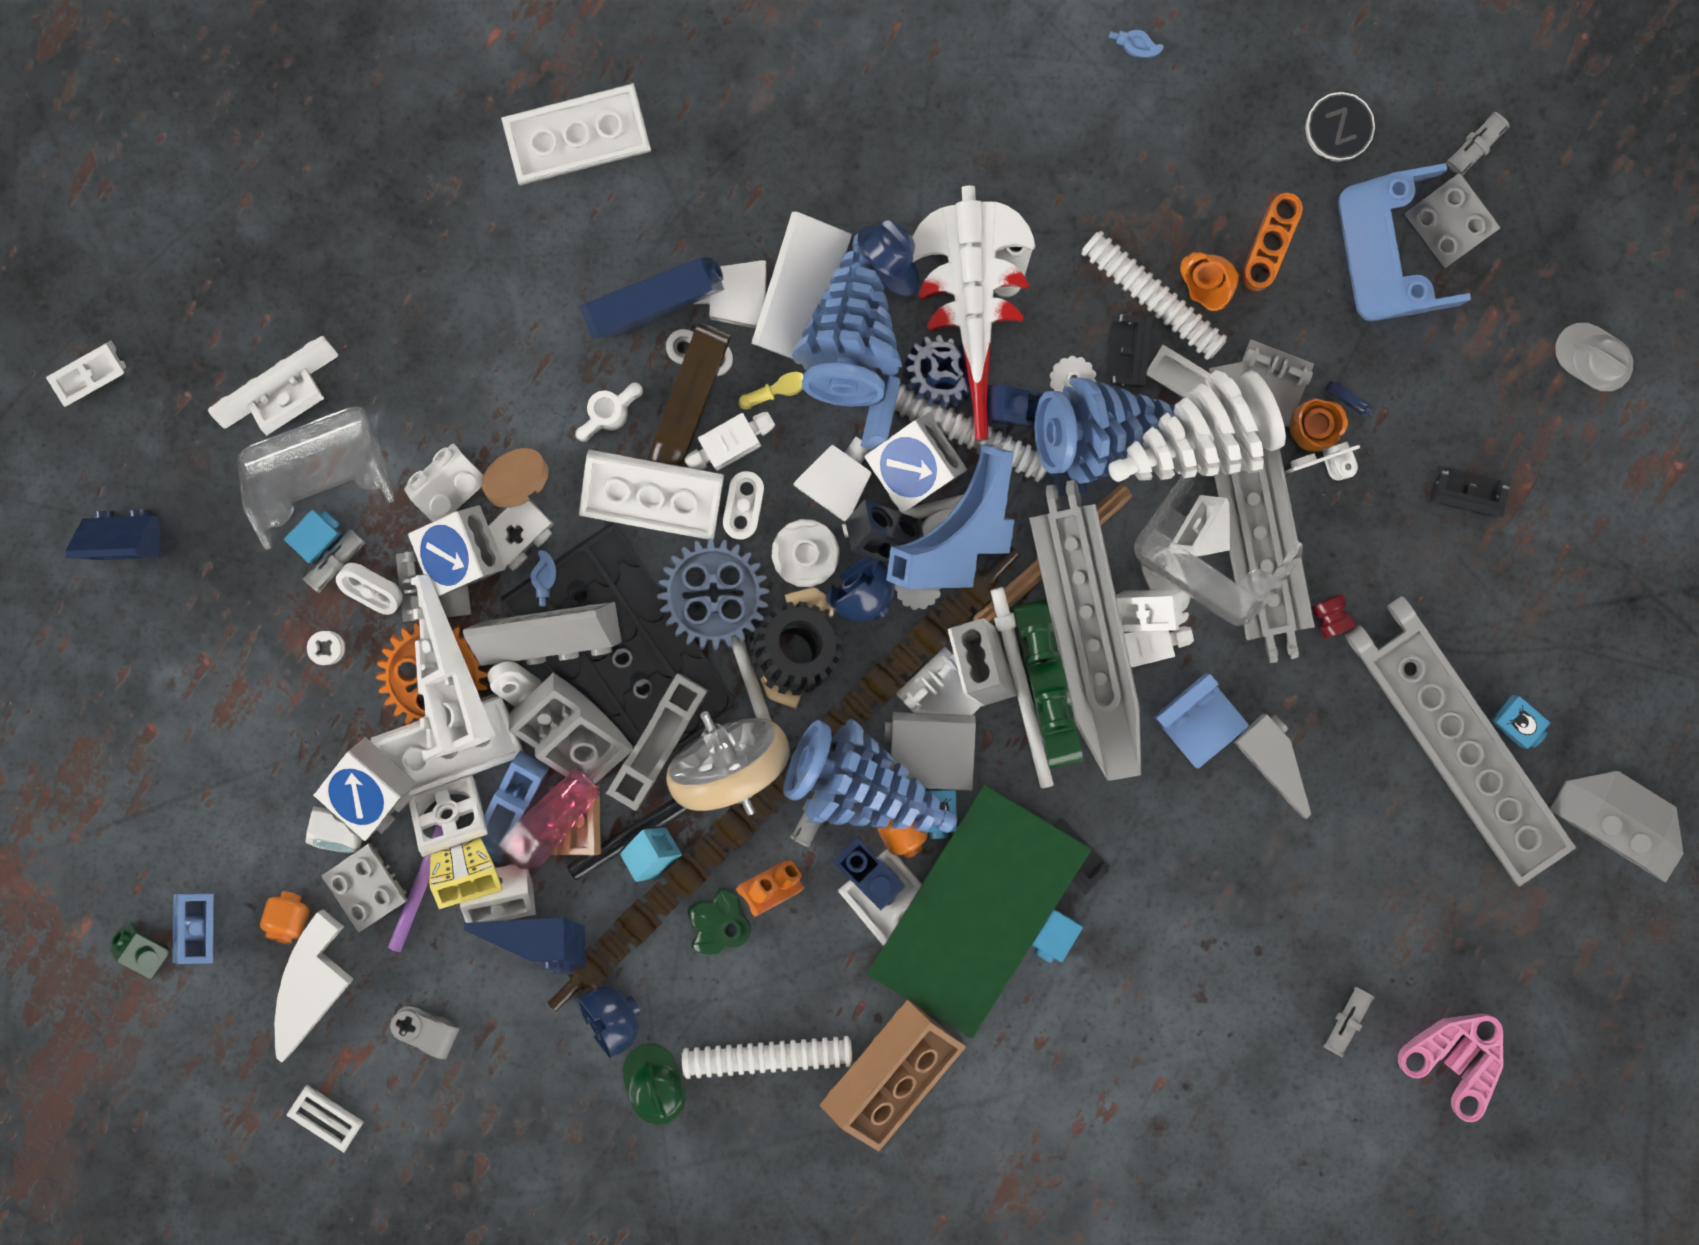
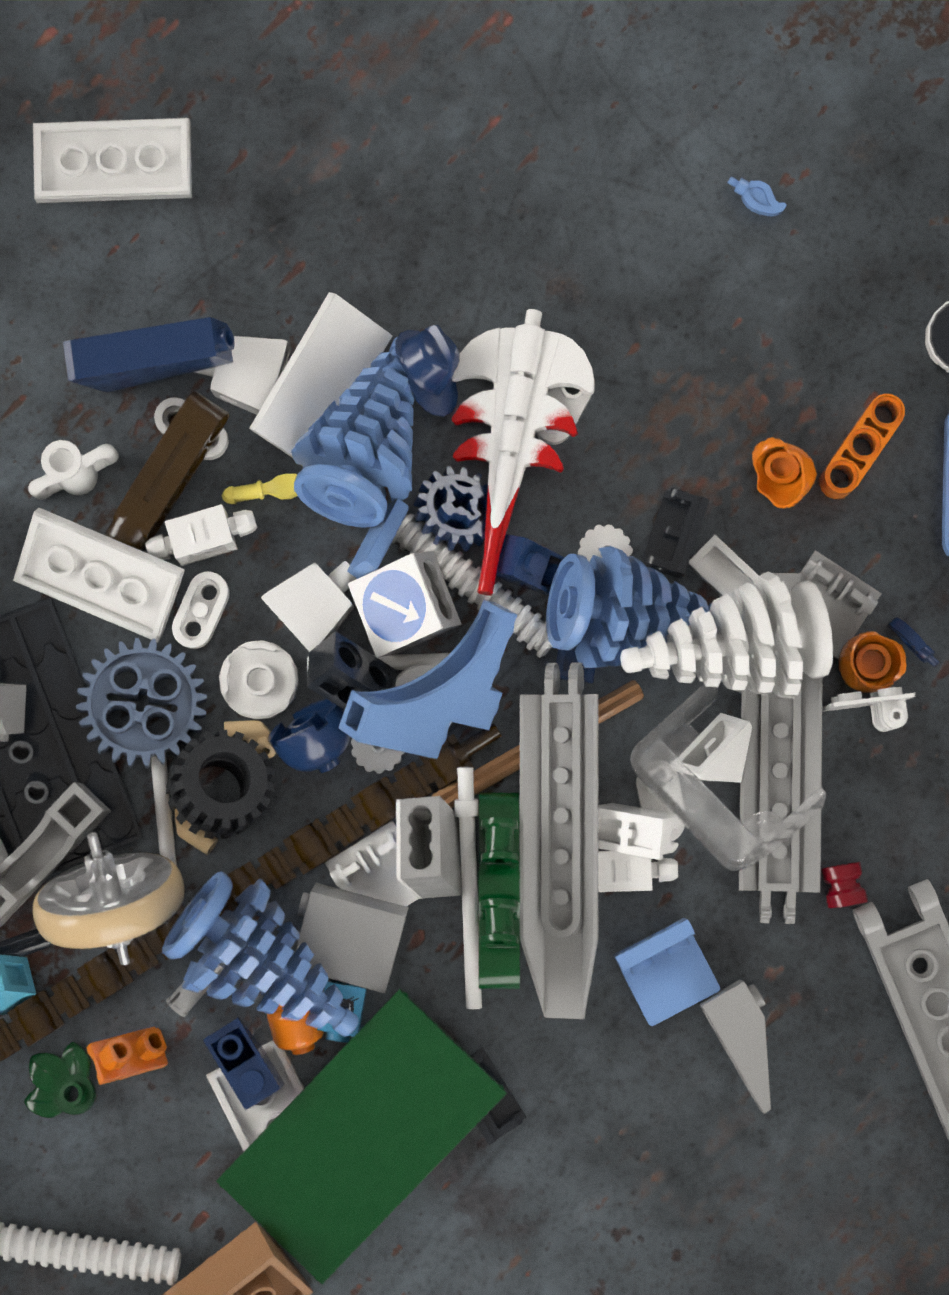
camera: 15 degrees right, 5 degrees down
dark azure brick [1032,909,1083,963] -> none
white piece [1081,231,1227,360] -> none

